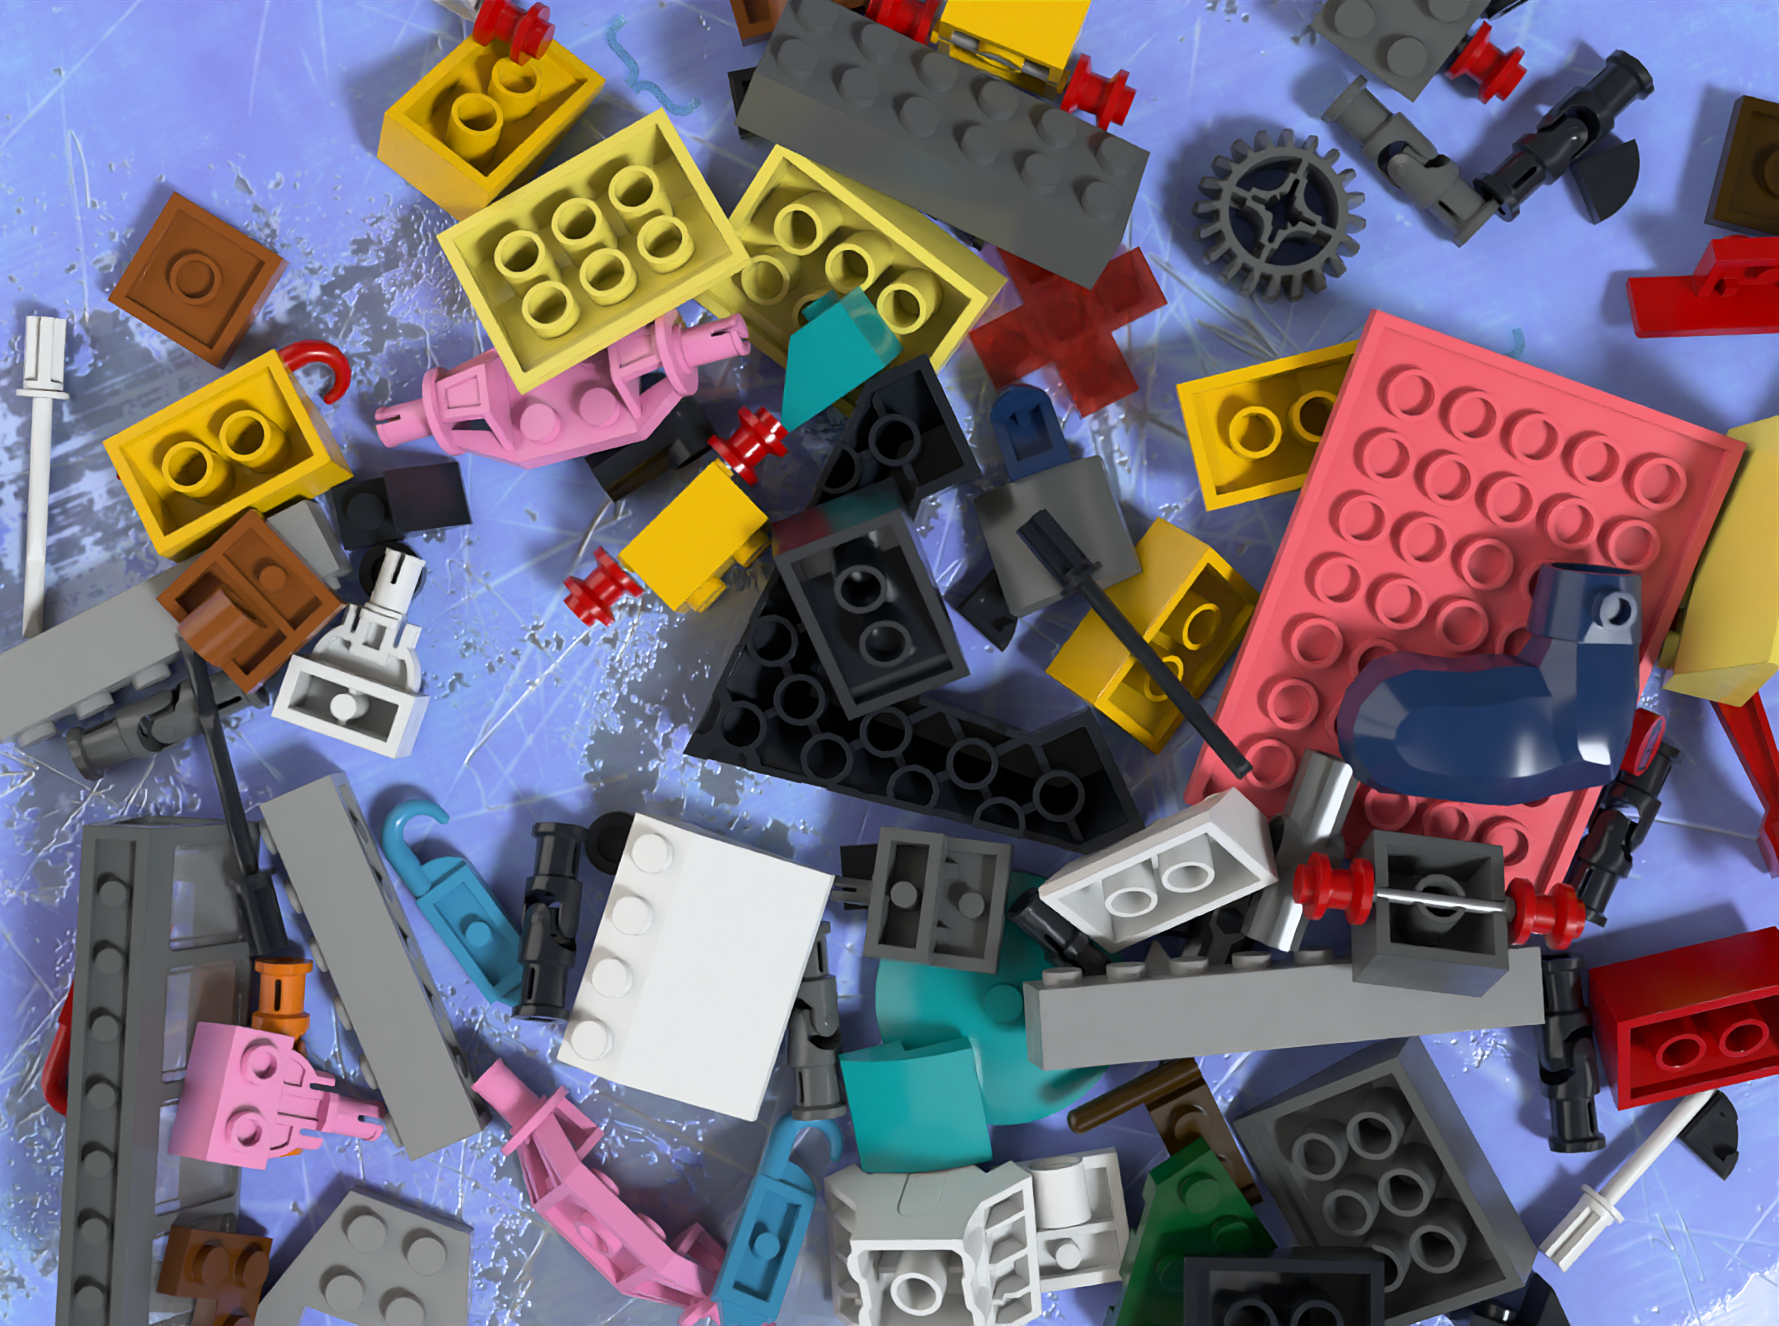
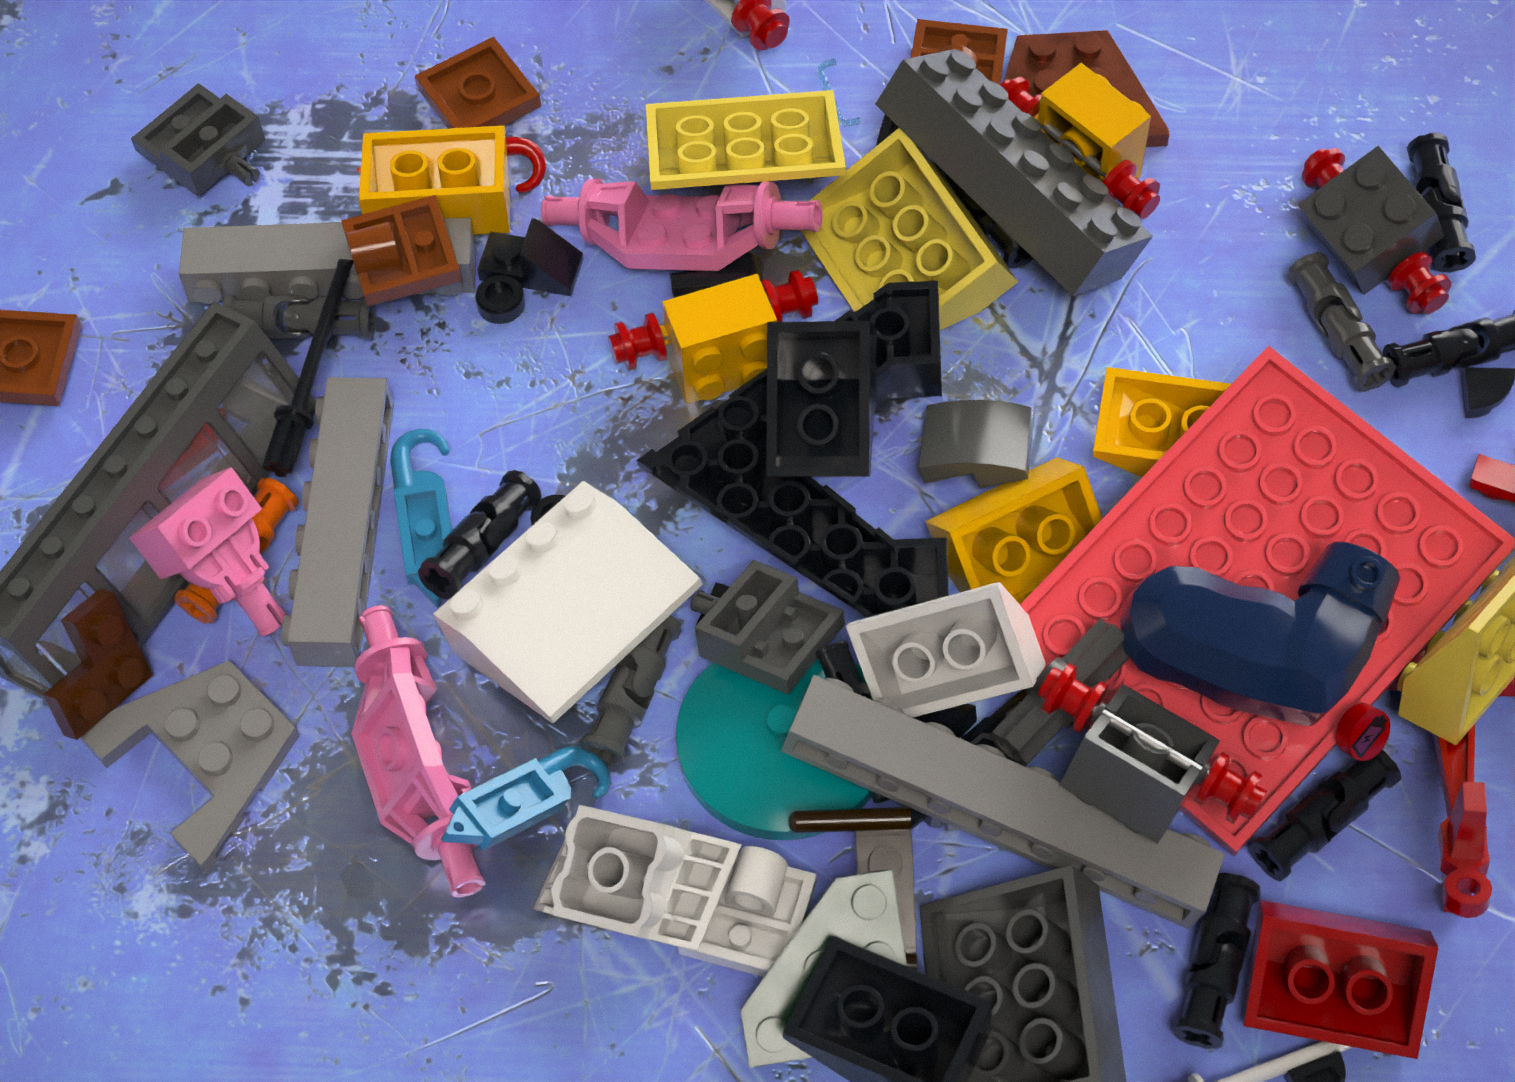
camera: 30 degrees right, 30 degrees down
white piece [16,316,70,639] -> none
white brick [271,547,431,759] -> none
yellow slope [377,33,606,222] -> none
teal slope [780,286,904,433] -> none
teal slope [838,1036,993,1173] -> none
black tile [955,567,1018,652] -> none
clear red plate [967,246,1168,421] -> none
dark blue plate [989,383,1072,482] -> none
black piece [1016,509,1253,780] -> none
dark grey gear [1191,129,1366,304] -> none

